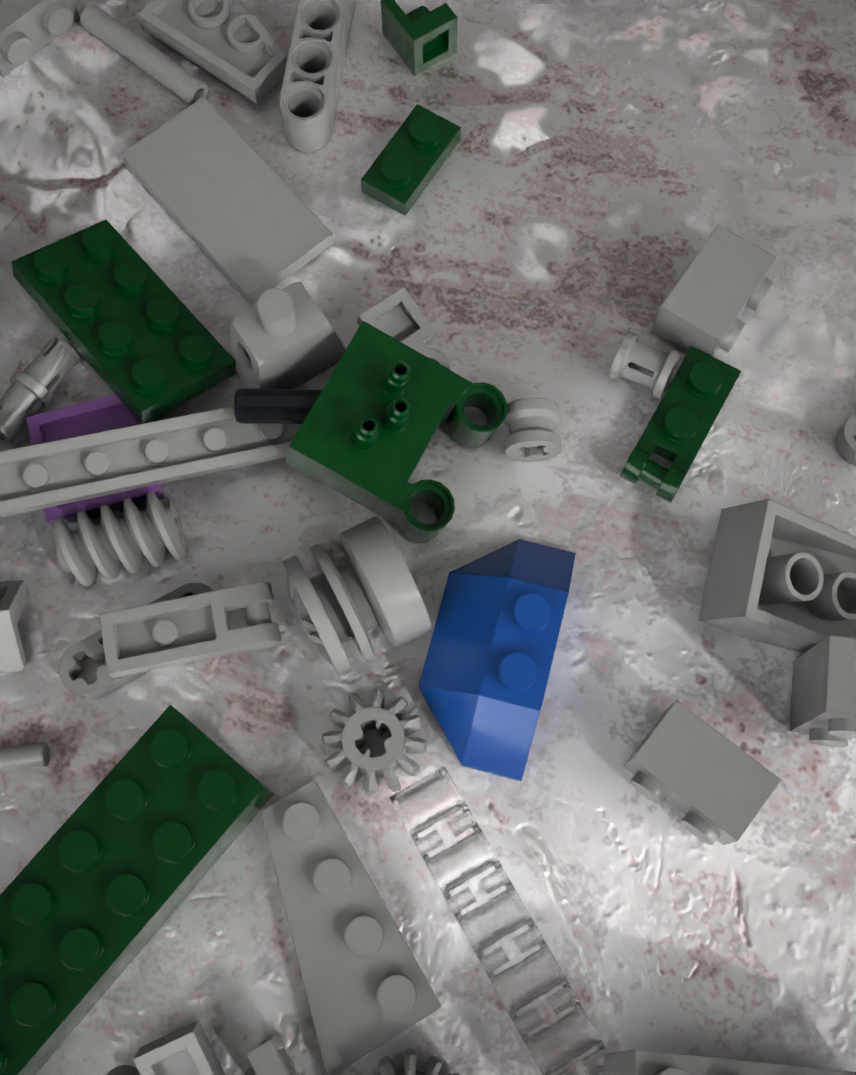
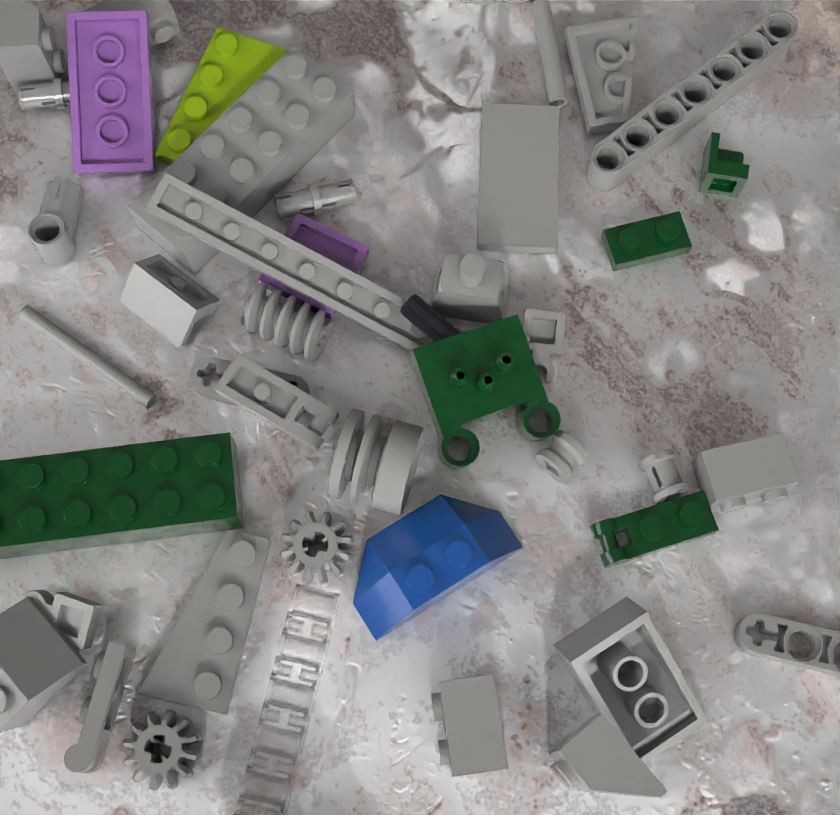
camera: 40 degrees right, 0 degrees up
dark green plate [11,219,236,424] -> none

